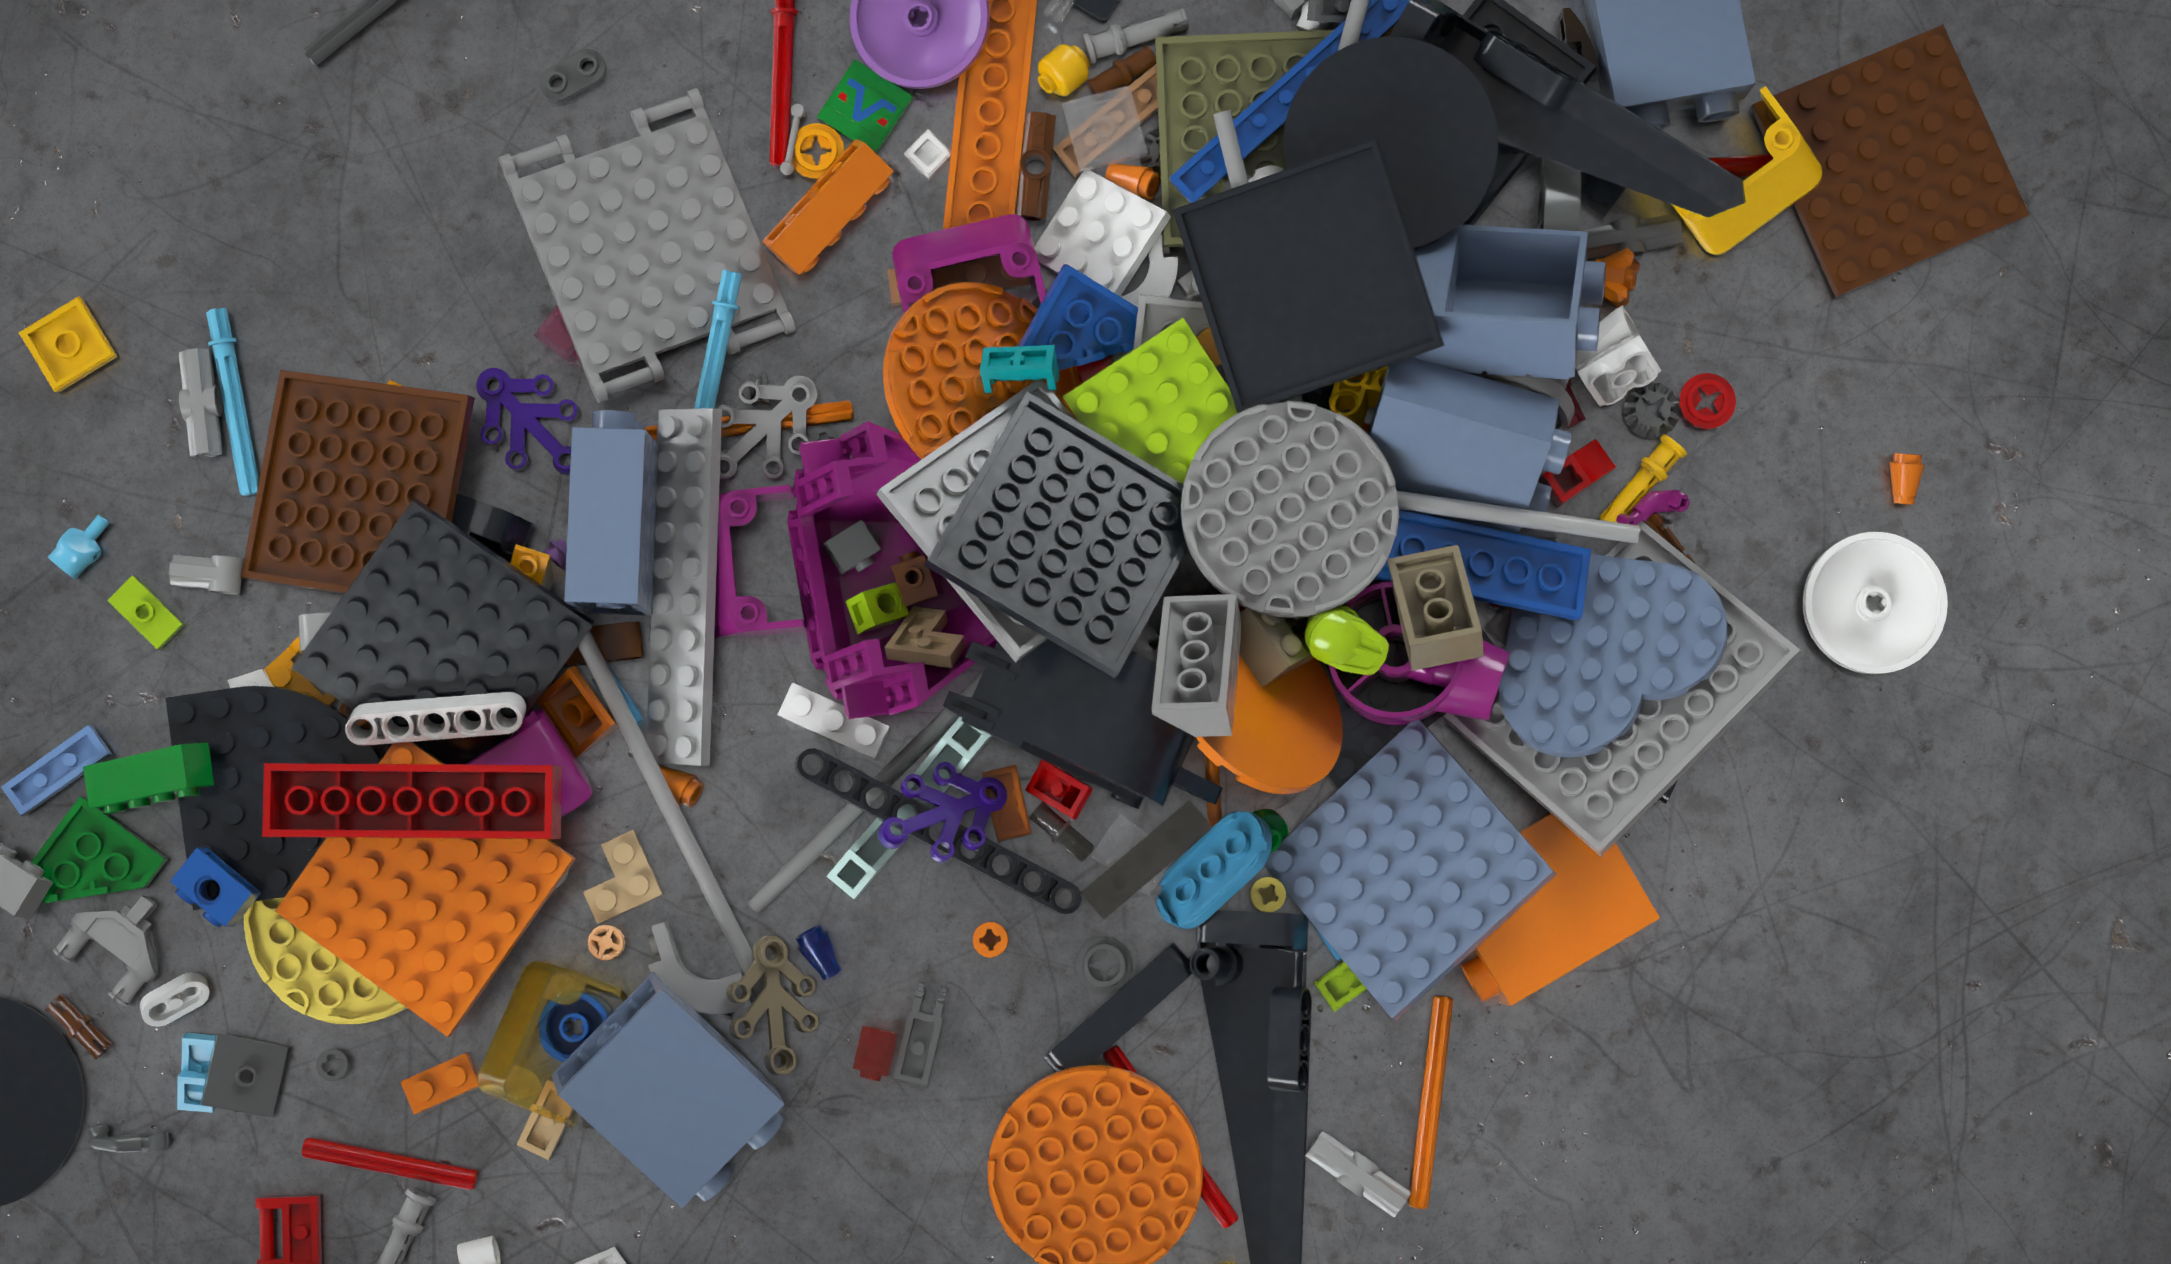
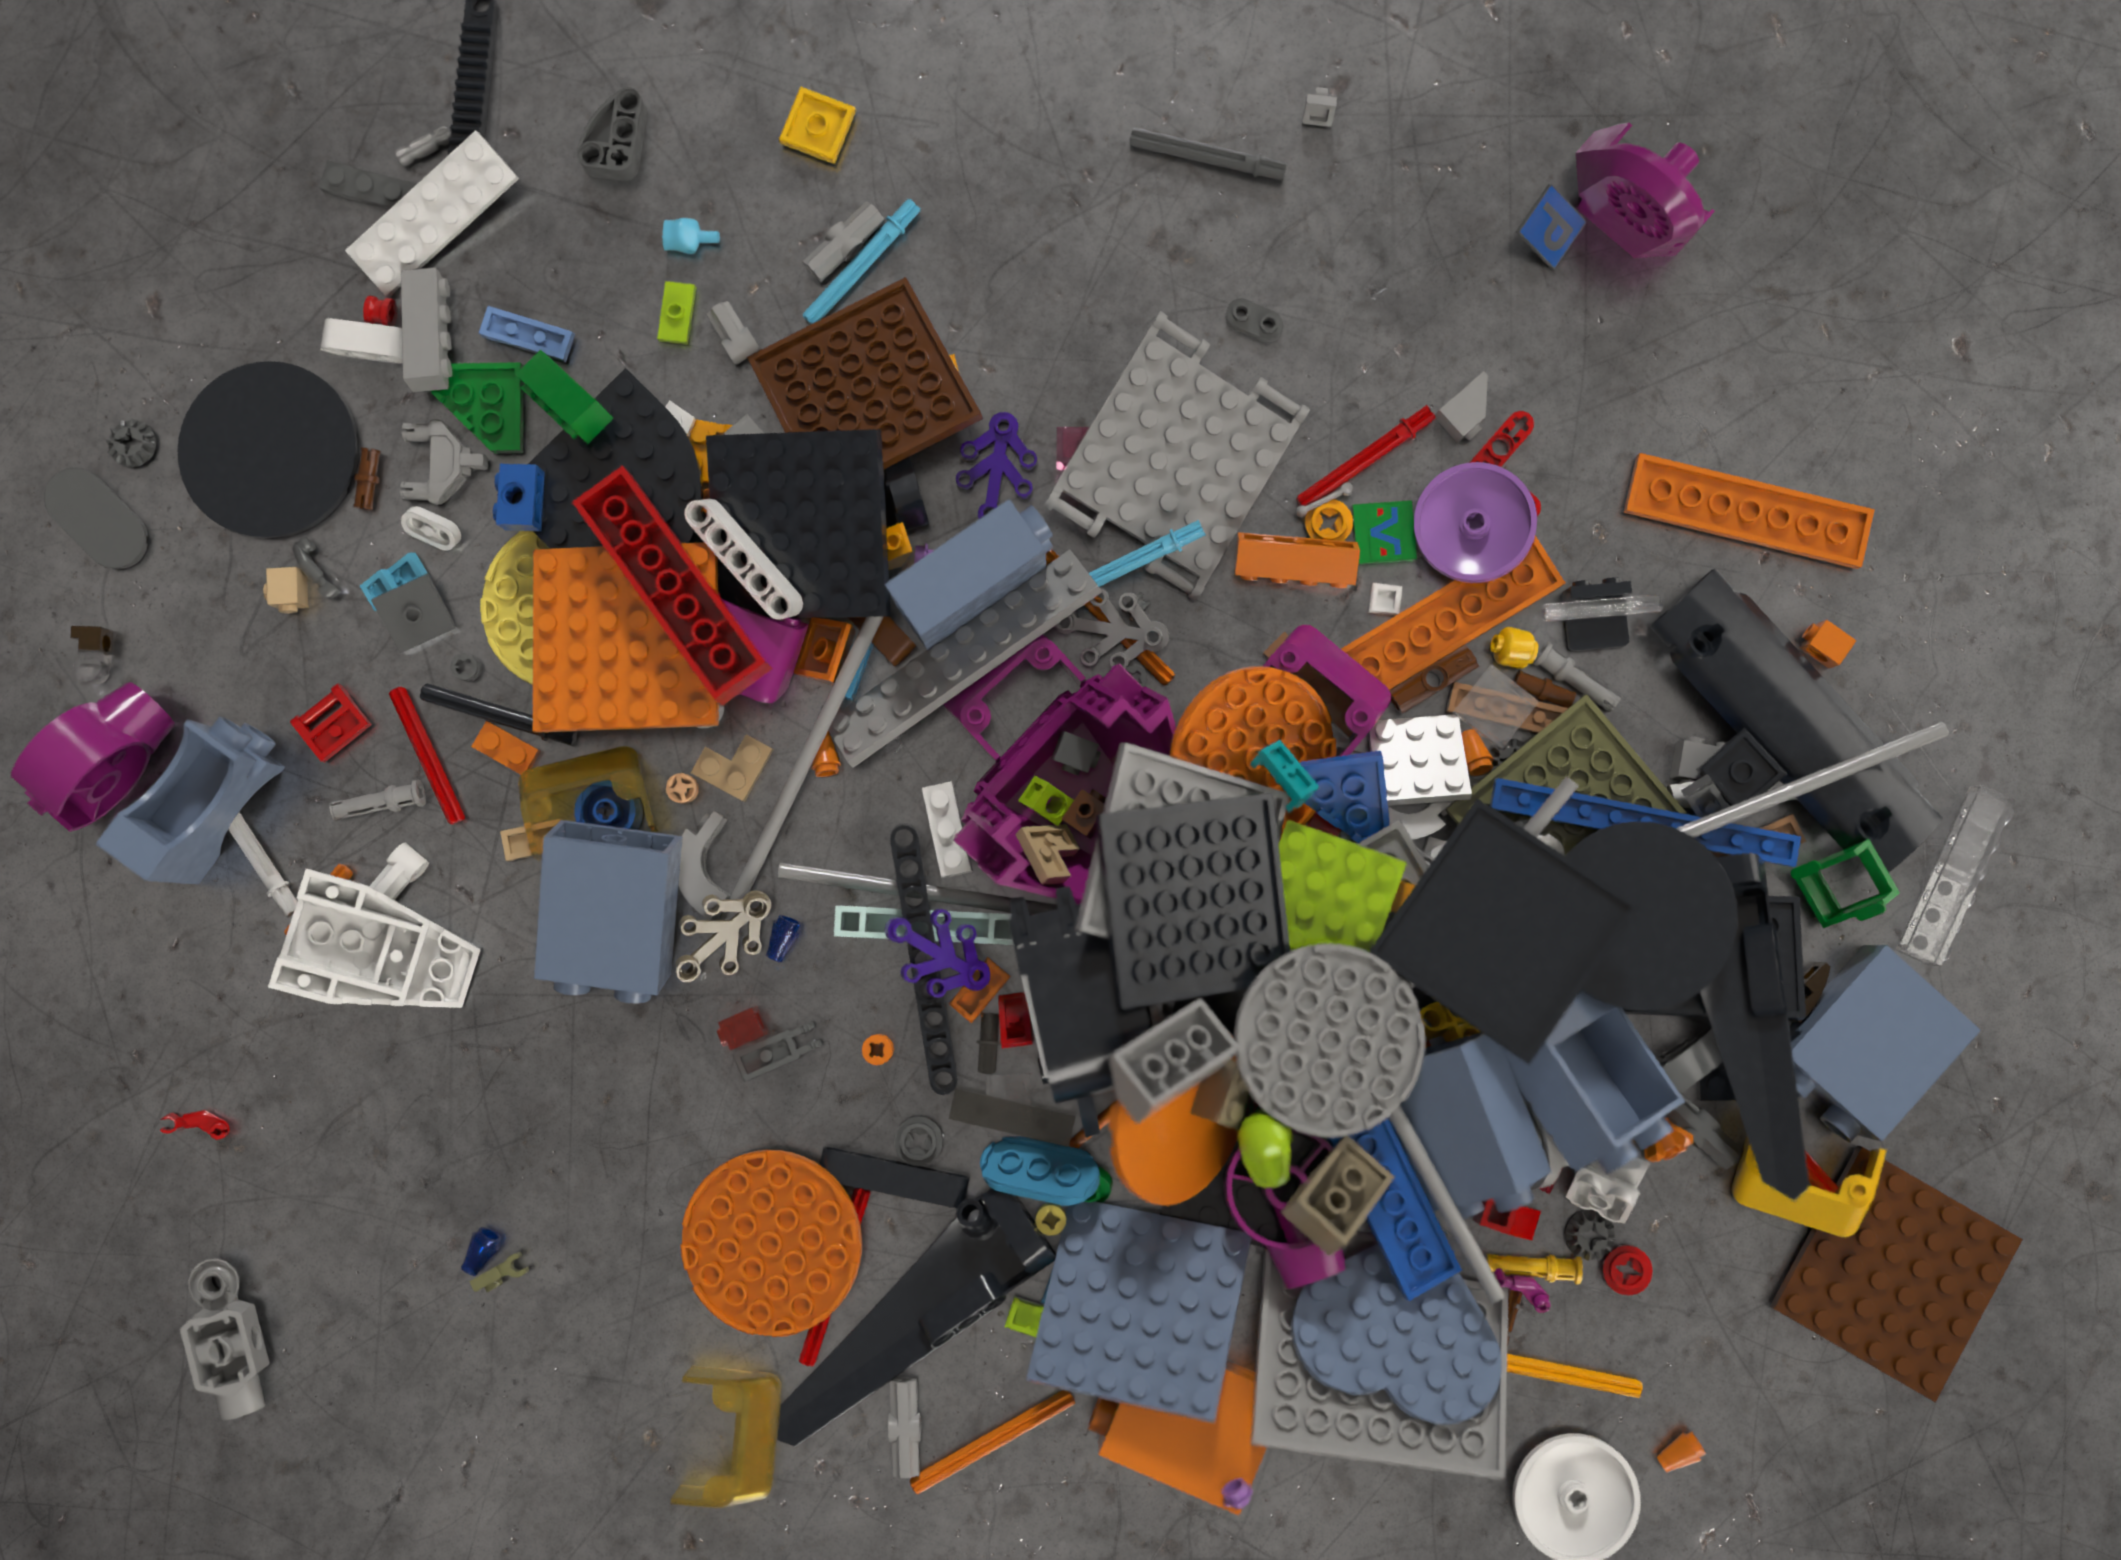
camera: 55 degrees right, 0 degrees up
none -> tan brick [263,567,308,613]
none -> black axle [420,683,578,746]
none -> medium lavender plate [1222,1478,1253,1509]
none -> light orange axle [1507,1354,1643,1398]

